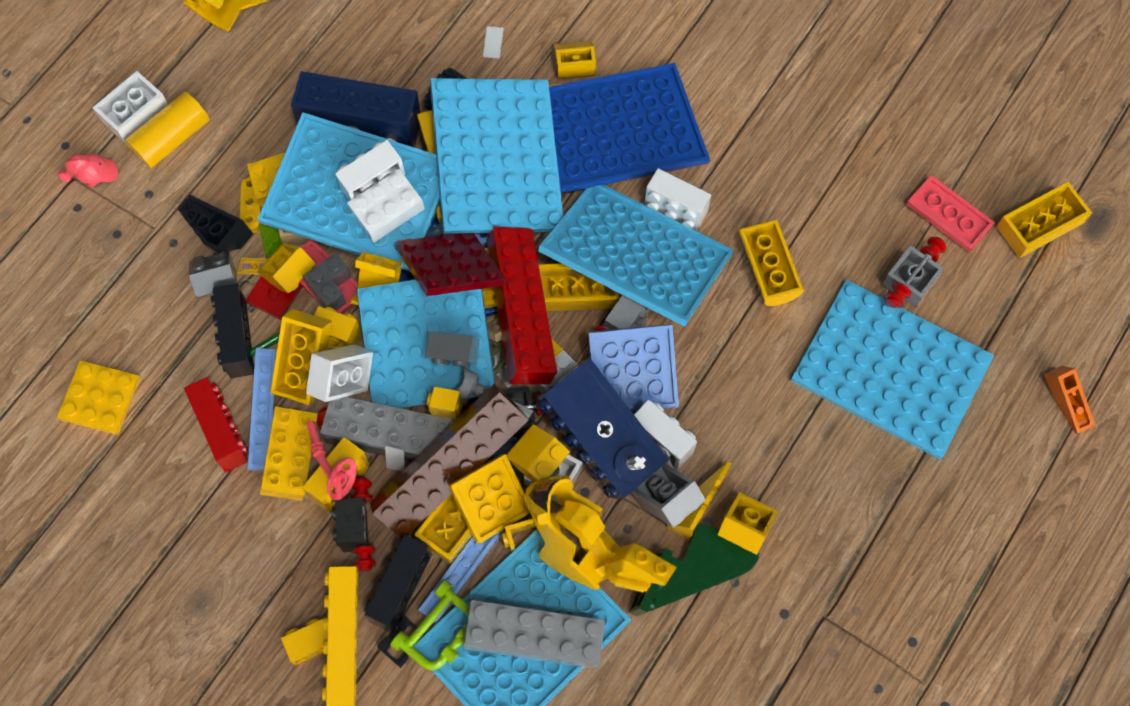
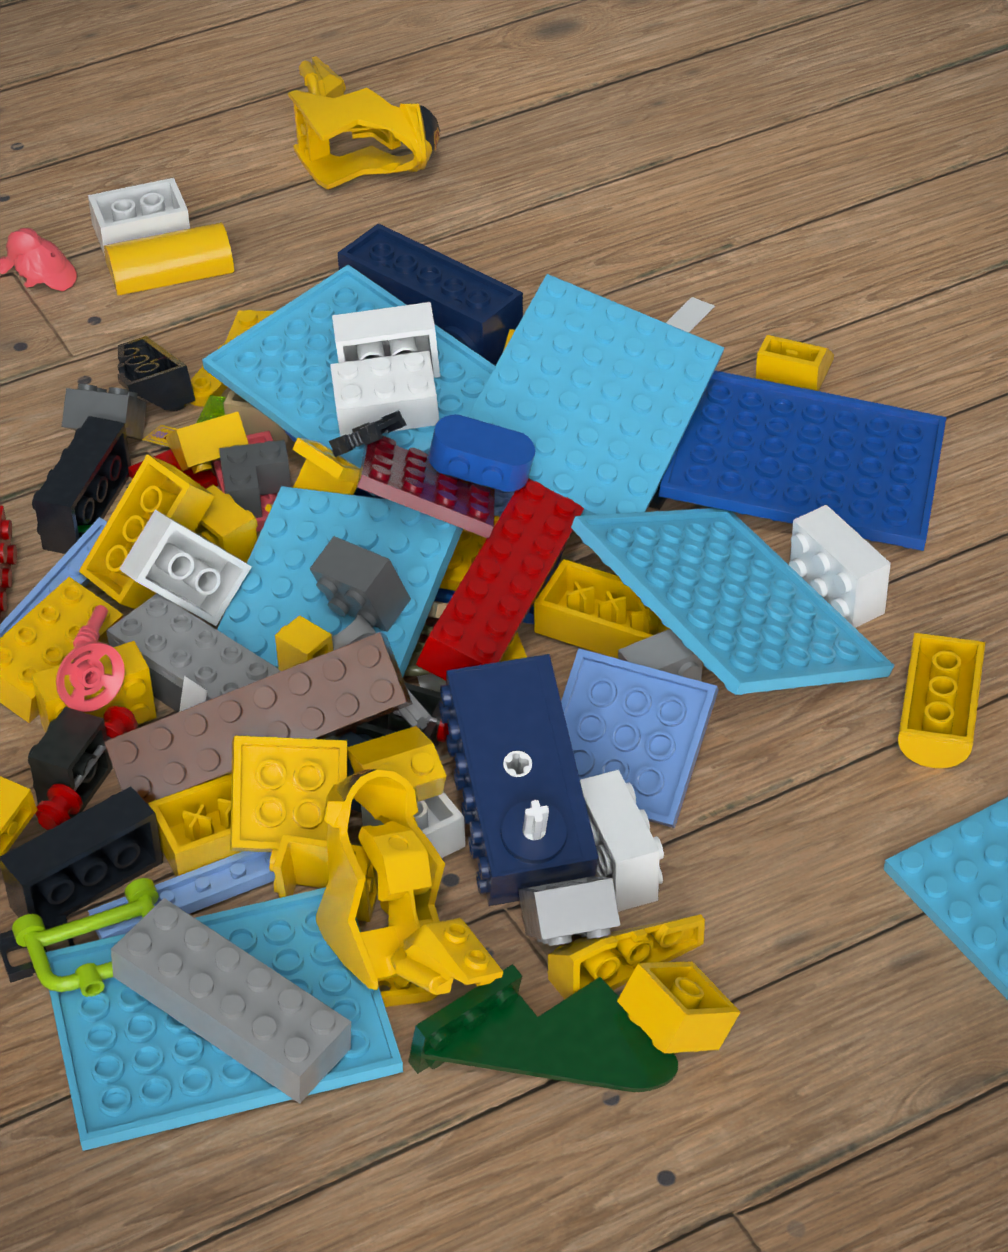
camera: 30 degrees right, 25 degrees down
none -> black piece [329,410,407,457]
none -> blue brick [428,414,536,492]

